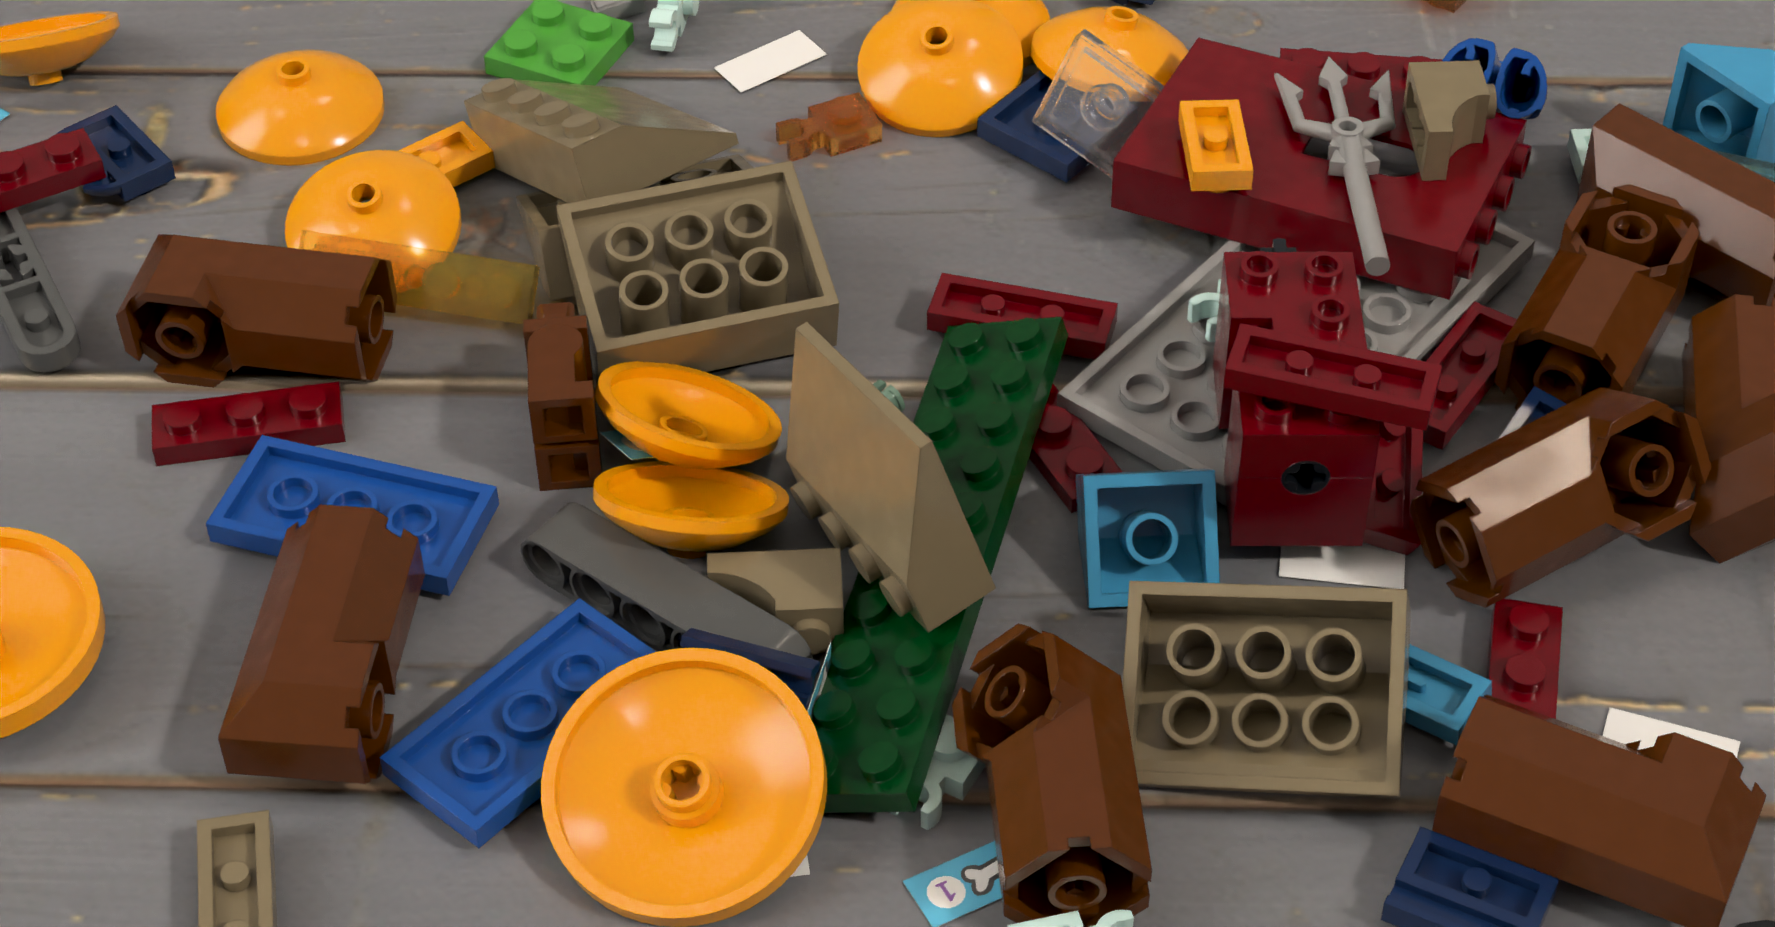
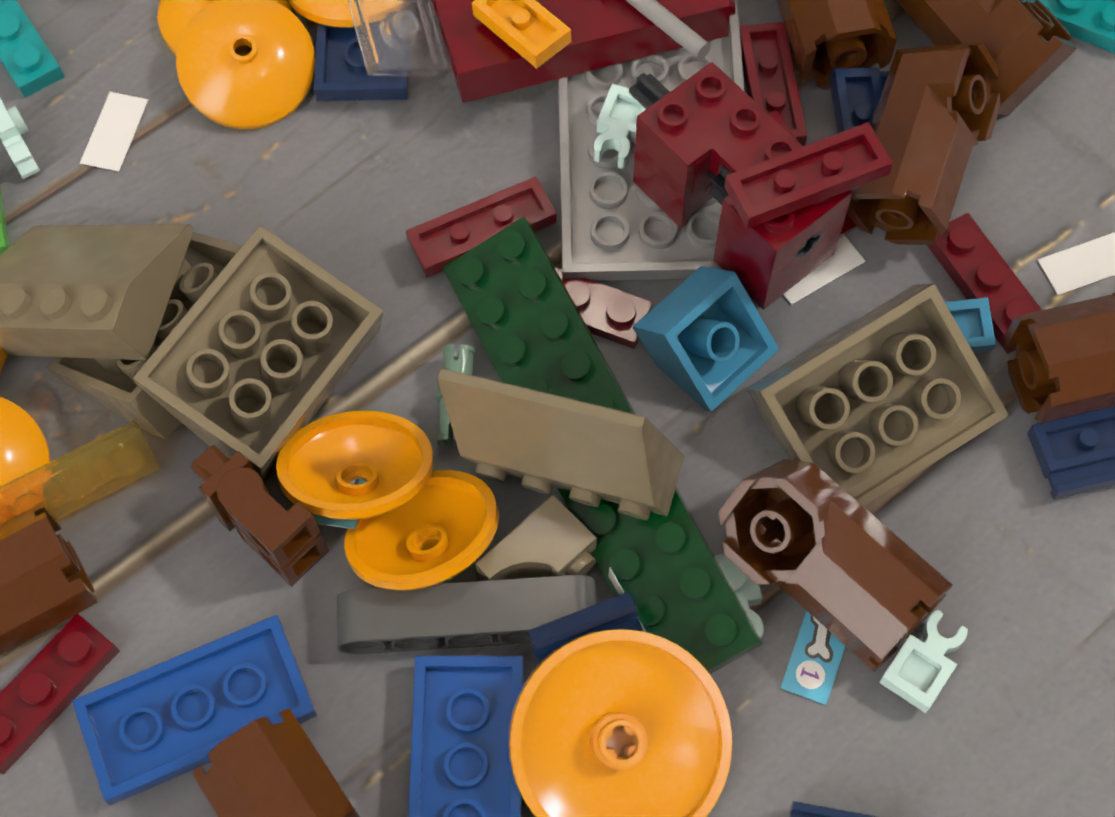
camera: 40 degrees left, 20 degrees up
clear orange plate [776,92,882,162] -> none

